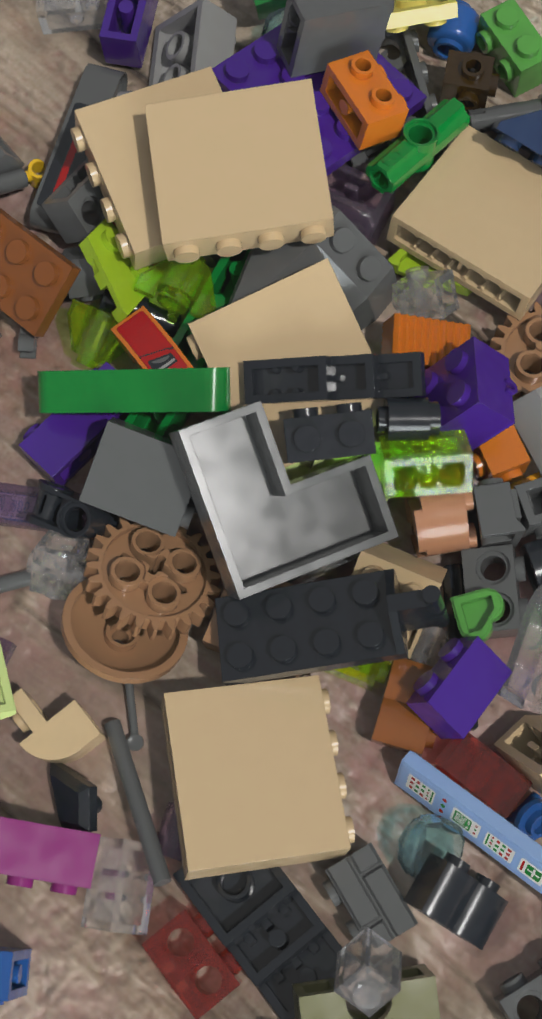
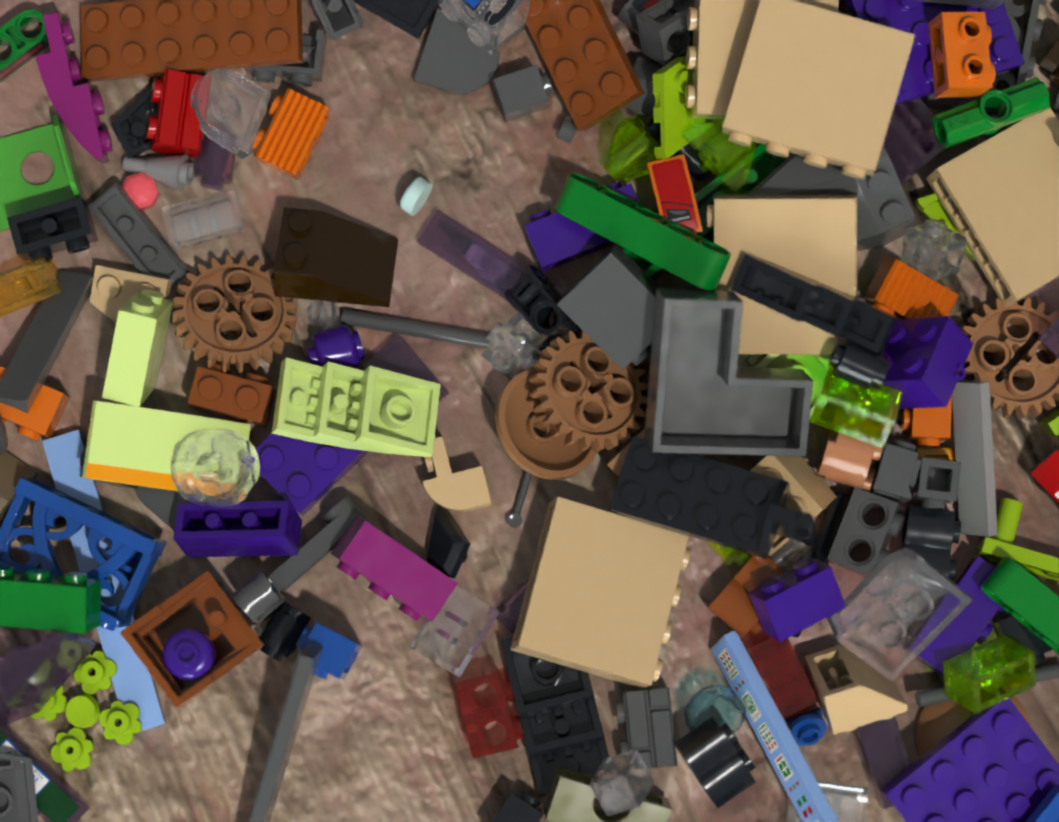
camera: 20 degrees right, 10 degrees up
dark grey bar [104,720,171,887] -> none
black brick [283,402,376,463] -> none
bright green tile [450,588,505,642] -> none

